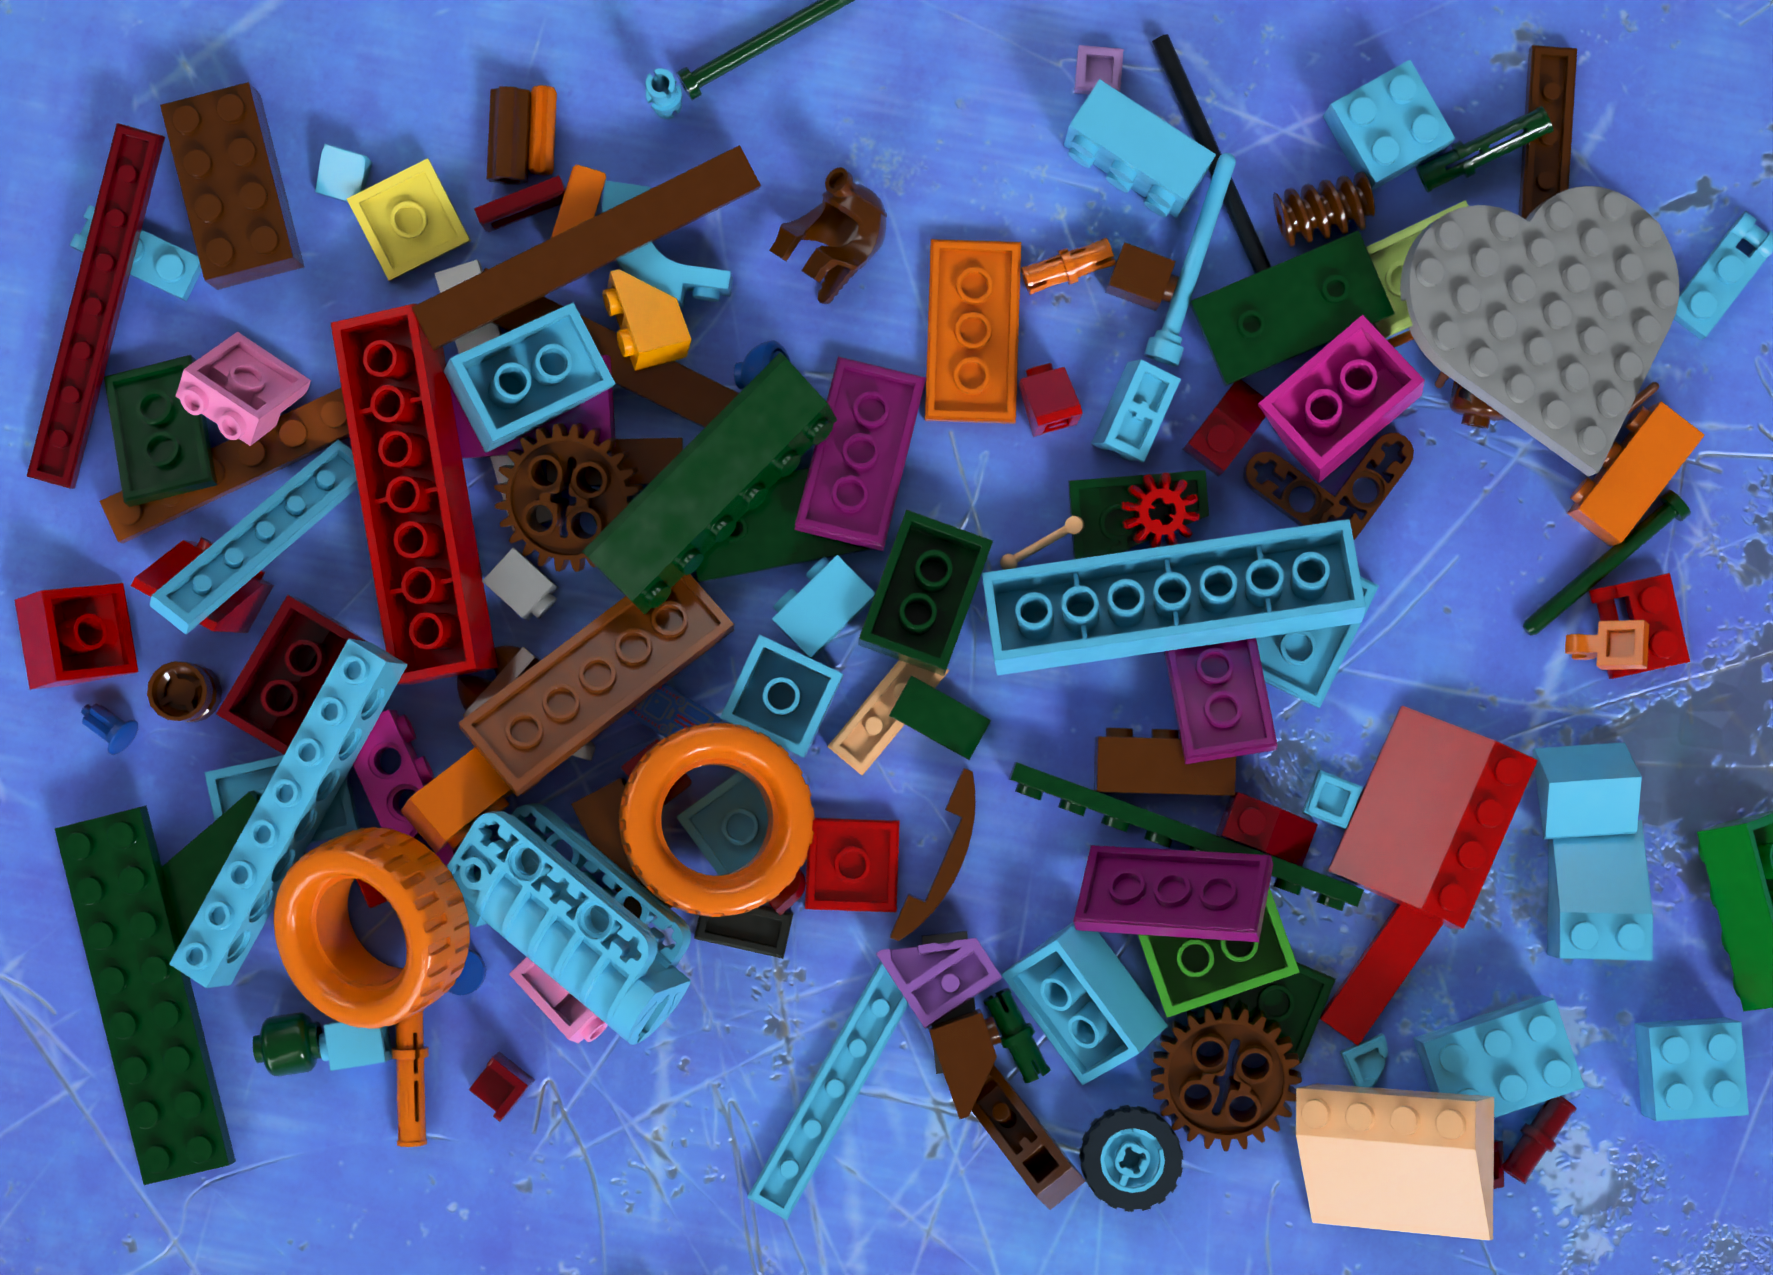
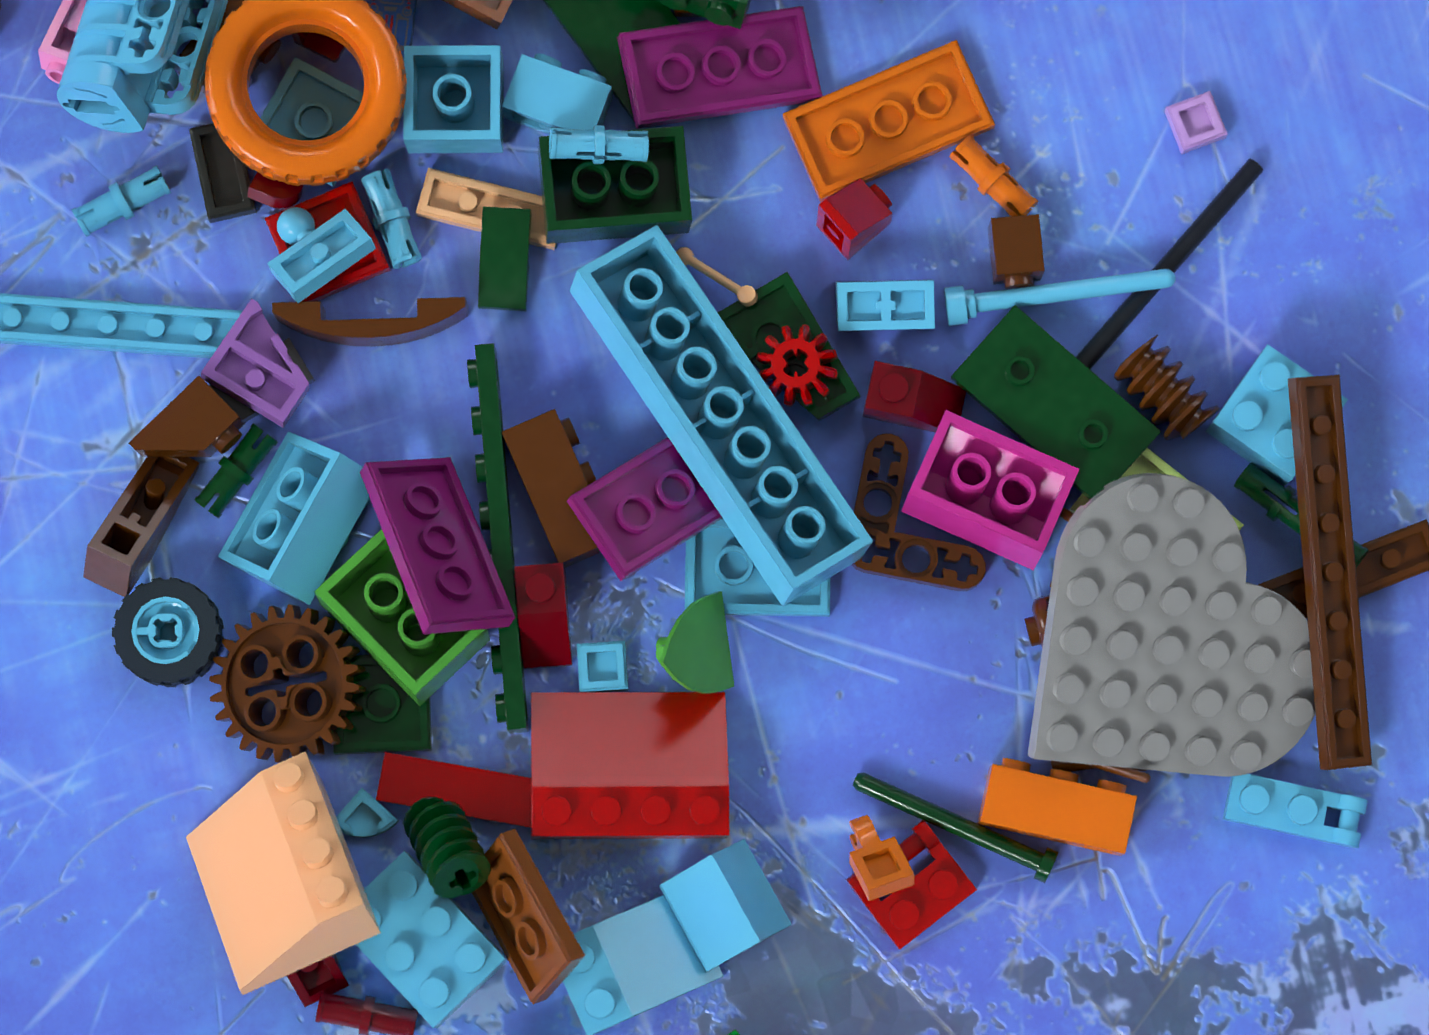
camera: 65 degrees right, 5 degrees down
medium azure brick [1064,79,1216,219] -> none
none -> medium azure pin [72,165,171,237]
none -> medium azure plate [267,207,376,303]
none -> medium azure pin [361,169,422,269]
none -> dark green piece [403,797,491,898]
none -> dark orange tile [471,829,585,1004]
none -> medium azure pin [549,125,649,164]
none -> bright green shield [656,591,734,694]
none -> reddish brown tile [1288,374,1372,770]

